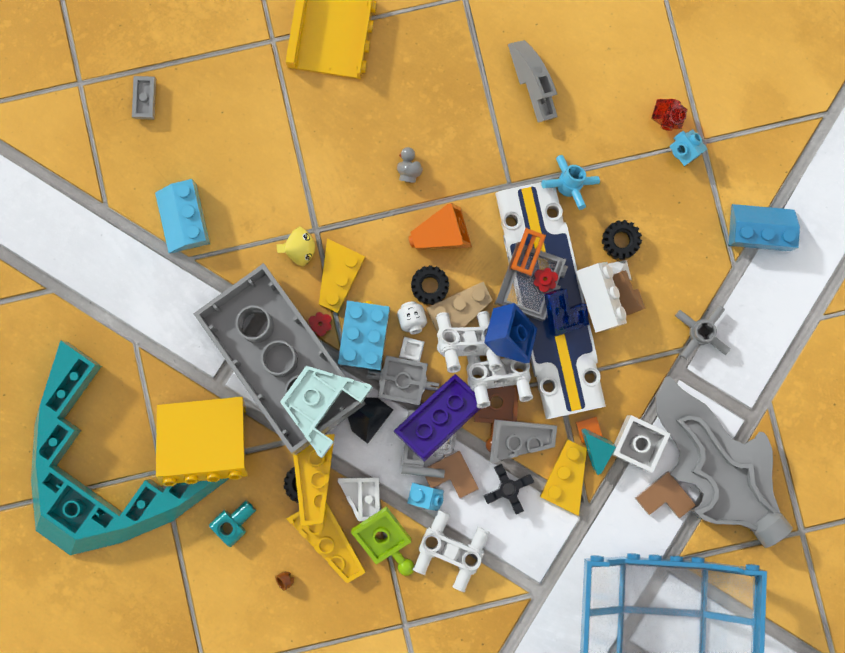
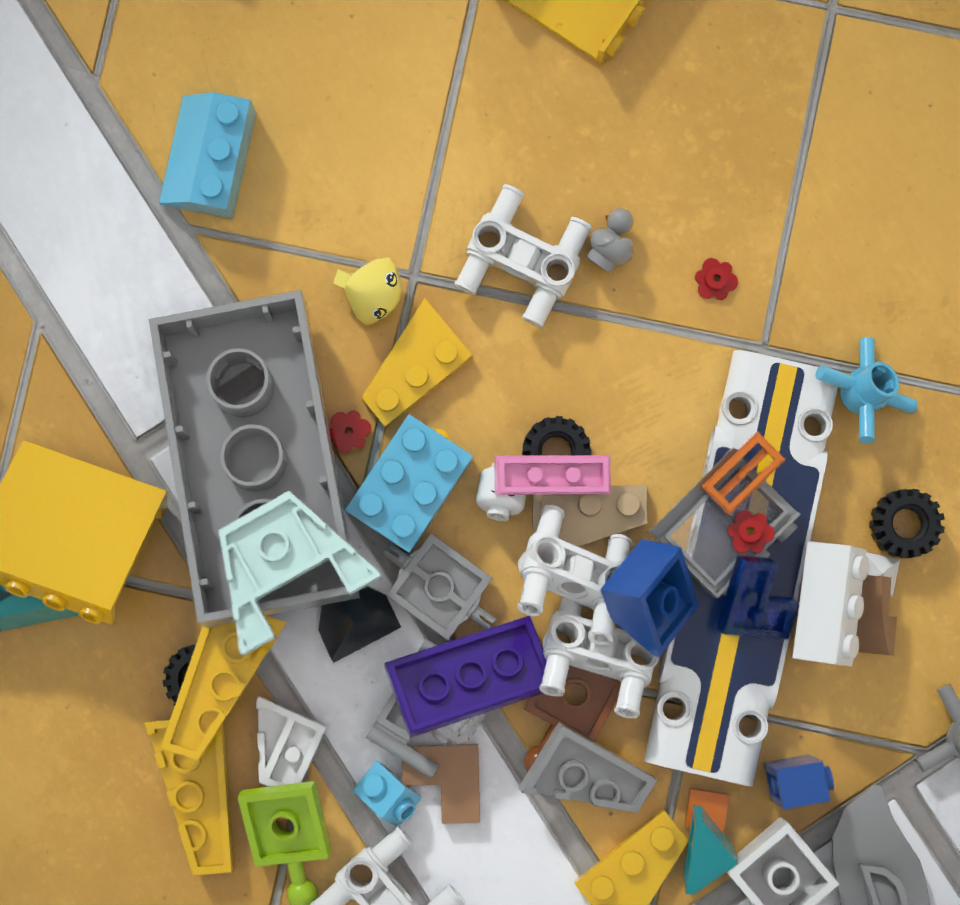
camera: 30 degrees right, 0 degrees up
teal piece [209,500,256,547] -> none
dark orange hinge [275,571,294,591] -> none
white tile [399,337,425,362] -> none
orange slope [408,203,472,249] -> none
black pin [483,464,534,515] -> none
light grey slope [508,40,558,123] -> none
none -> white piece [454,184,592,328]
none -> bright pink tile [494,455,611,495]
none -> red plant [695,258,738,300]
none -> blue brick [763,754,834,810]

